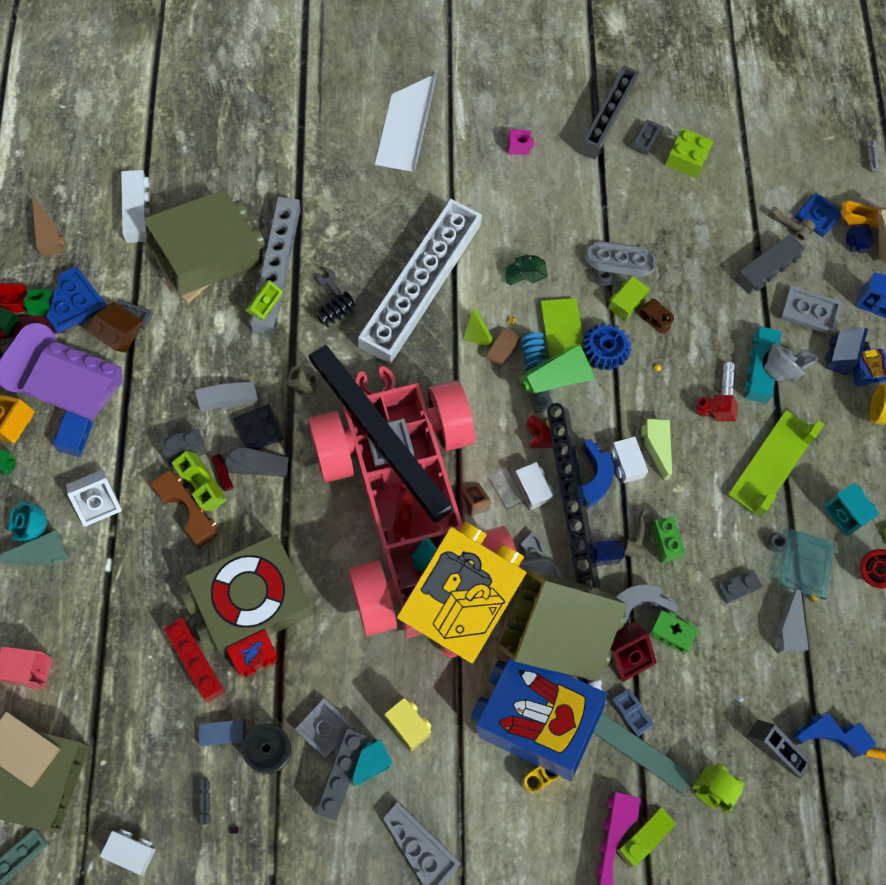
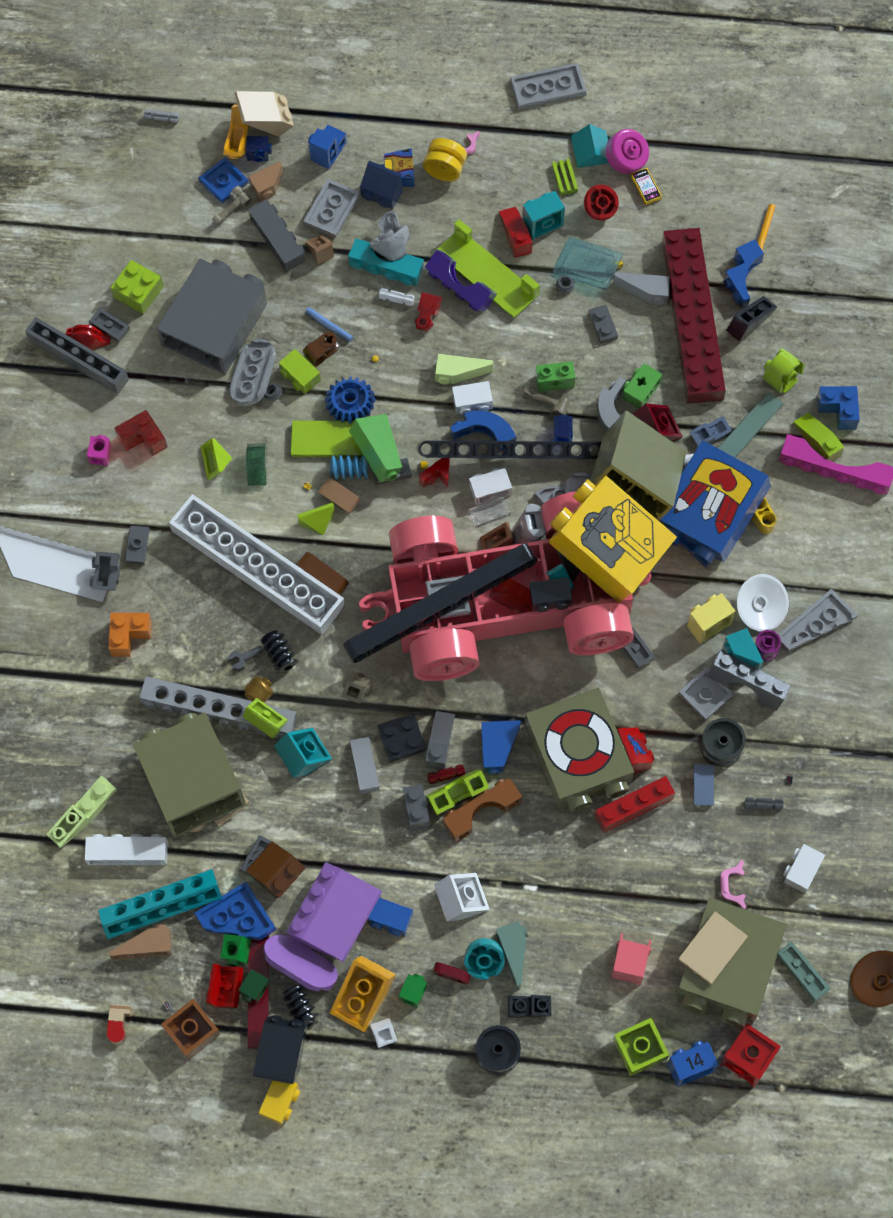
camera: 75 degrees left, 0 degrees up
none -> yellowish green slope [46,776,117,848]
none -> red hat [65,324,111,350]
none -> dark grey cylinder [90,552,120,591]
none -> teal brick [98,869,222,939]
none -> orange brick [108,613,152,657]
none -> clear red brick [114,410,168,456]
none -> dark grey plate [125,526,150,565]
none -> dark grey brick [157,258,267,375]
none -> lime slope [200,438,232,480]
none -> pearl gold head [244,676,273,703]
none -> medium nougat slope [248,161,283,202]
none -> teal slope [274,727,332,778]
none -> reddish brown beam [296,552,349,595]
none -> medium nougat slope [305,234,334,265]
none -> medium blue bar [305,307,353,342]
none -> dark purple arch [425,249,497,312]
none -> dark red beam [432,962,471,985]
none -> blue slope [481,720,521,775]
none -> red slope [499,206,532,258]
none -> light grey piece [511,504,546,545]
none -> black brick [530,578,572,612]
none -> dark grey plate [623,627,655,670]
none -> dark red brick [662,227,726,404]
none -> bright pink helmet [720,860,746,909]
none -> white hat [737,574,789,632]
none -> magenta wheel [755,630,781,662]
none -> blue brick [817,386,860,430]

